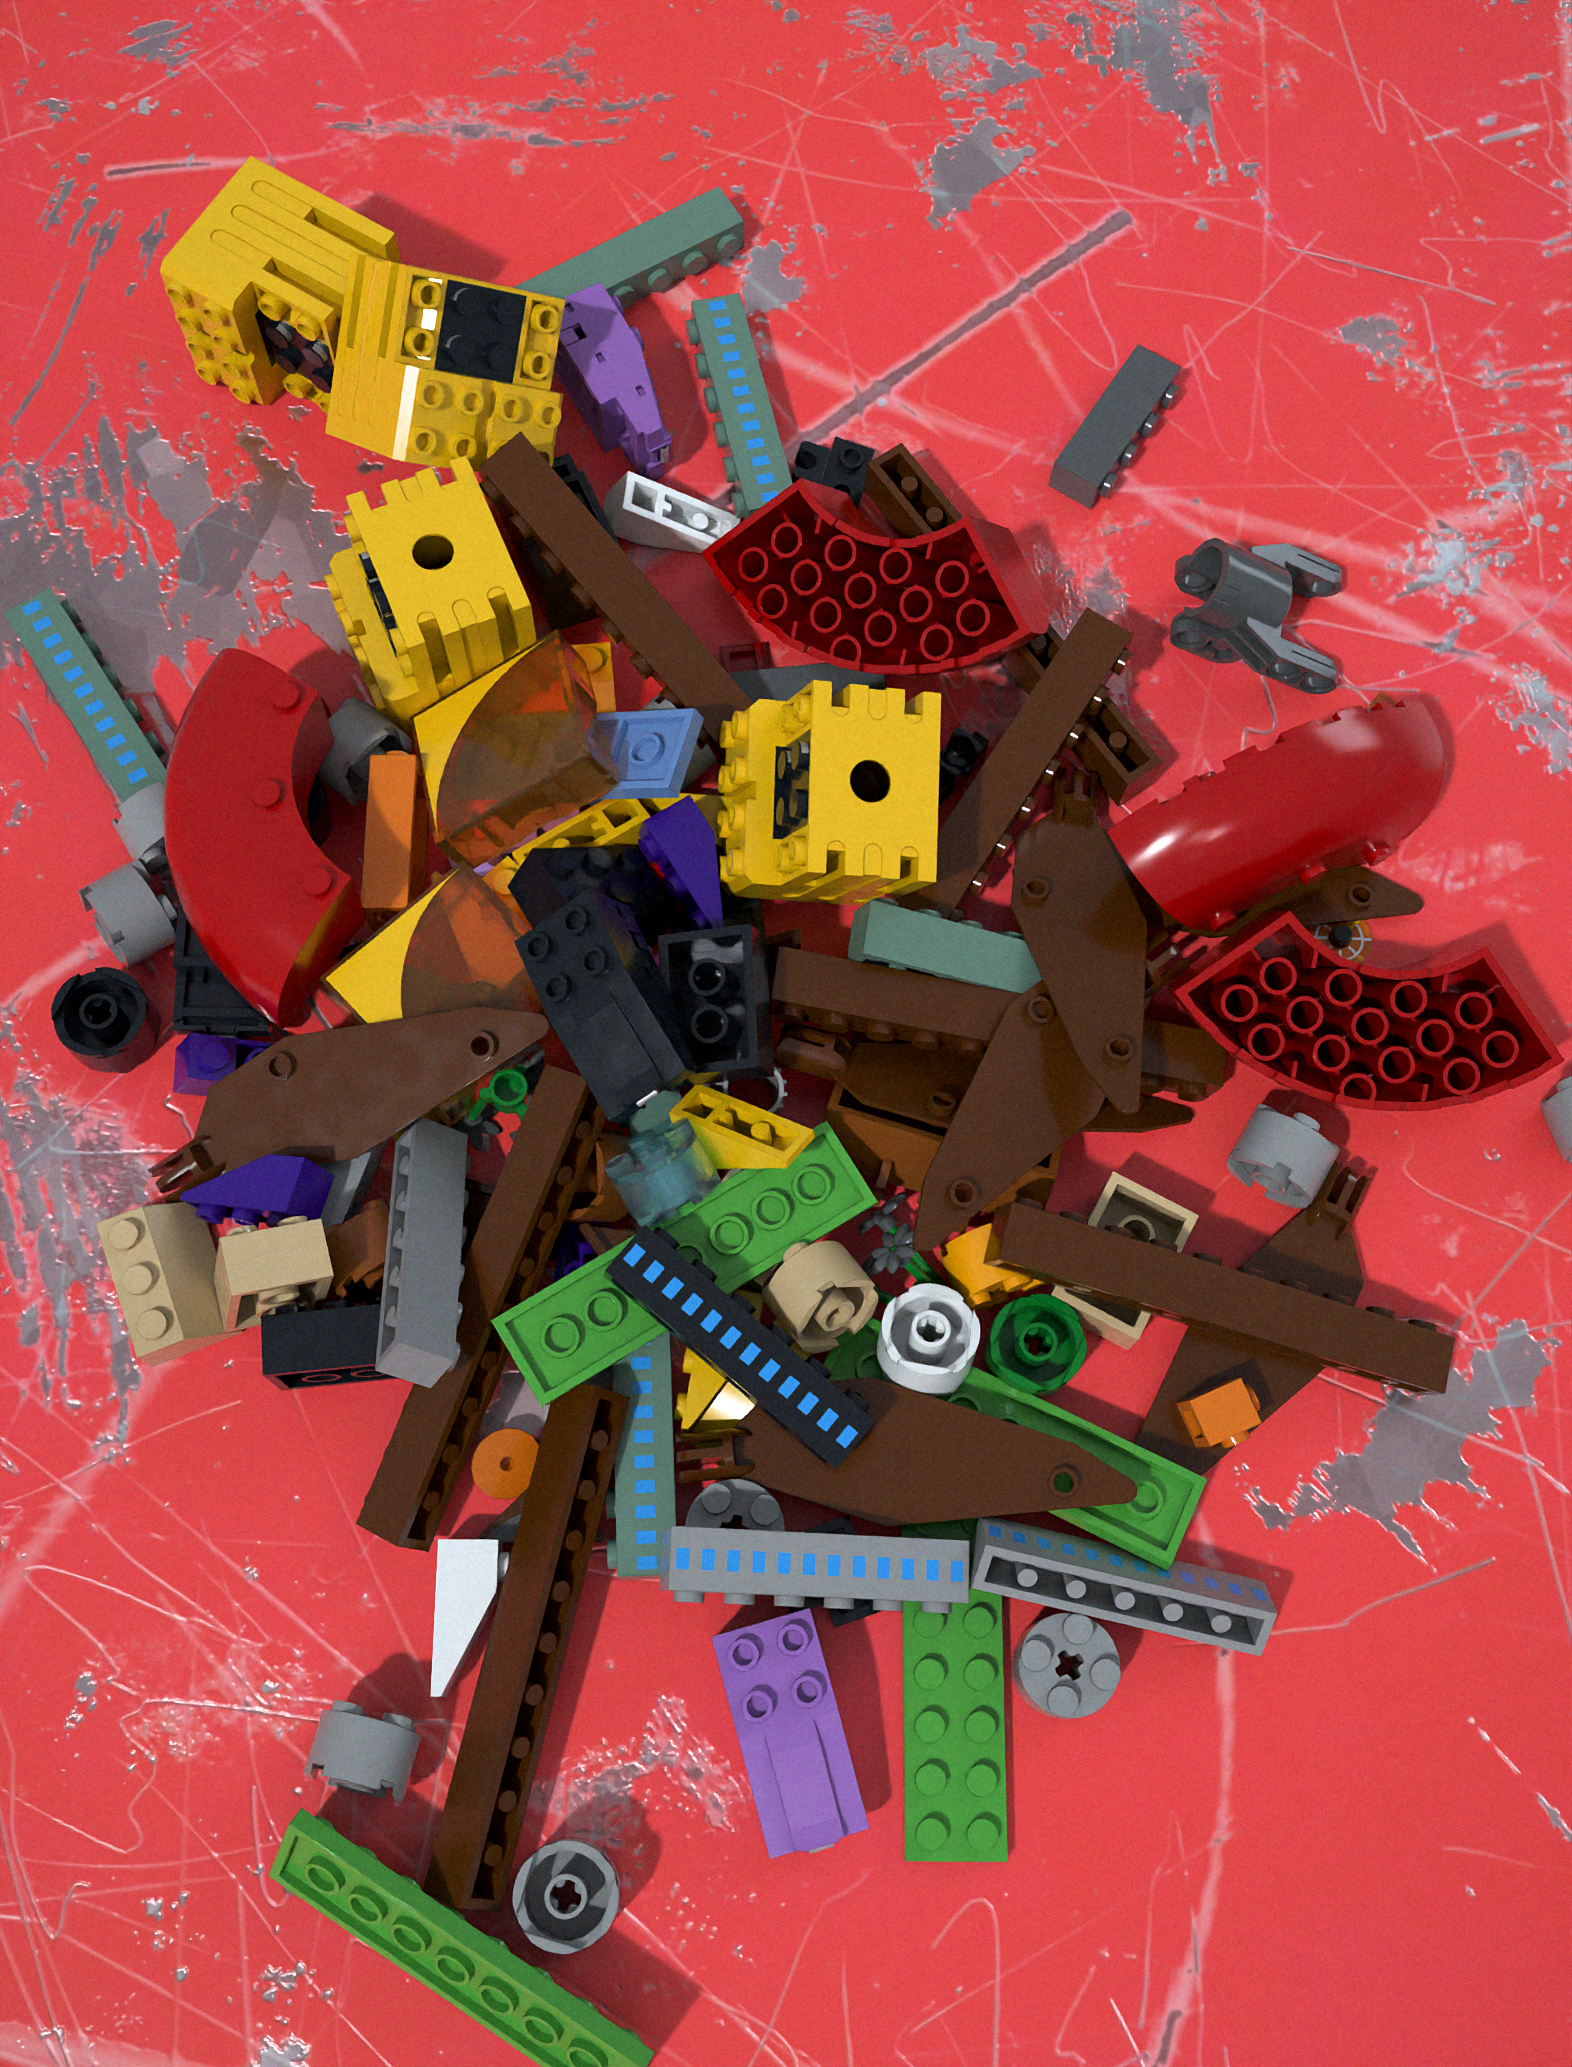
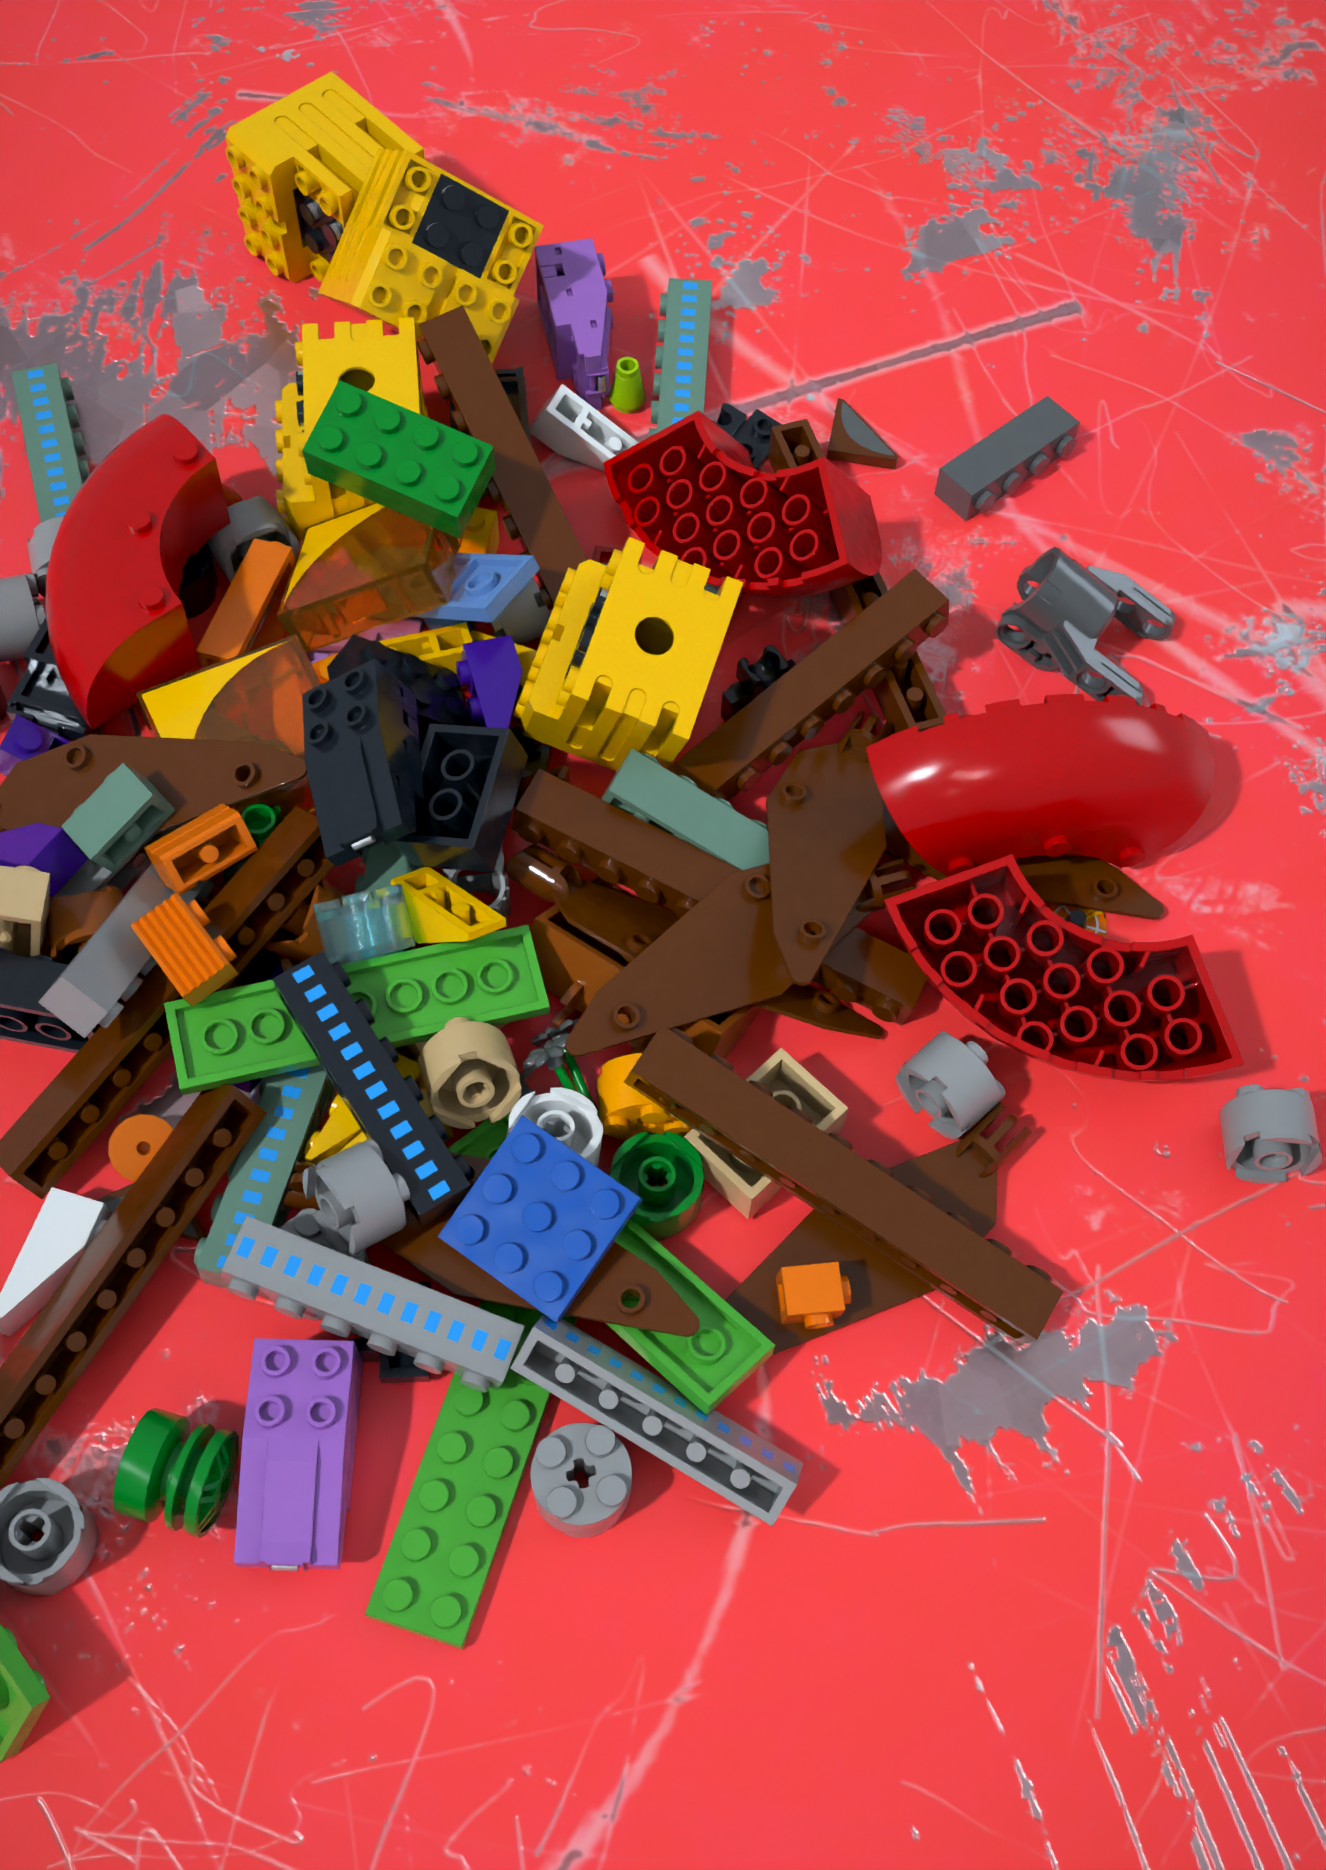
camera: 20 degrees right, 10 degrees down
sand green brick [513,186,744,309] -> none
none -> sand green brick [61,762,176,873]
none -> green wheel [113,1408,239,1538]
none -> orange brick [131,893,238,1007]
none -> orange brick [144,803,258,895]
none -> green brick [302,380,495,539]
none -> light grey brick [302,1138,410,1256]
none -> blue plate [438,1115,643,1322]
none -> lime cone [609,357,646,414]
none -> reddish brown tile [827,398,898,469]

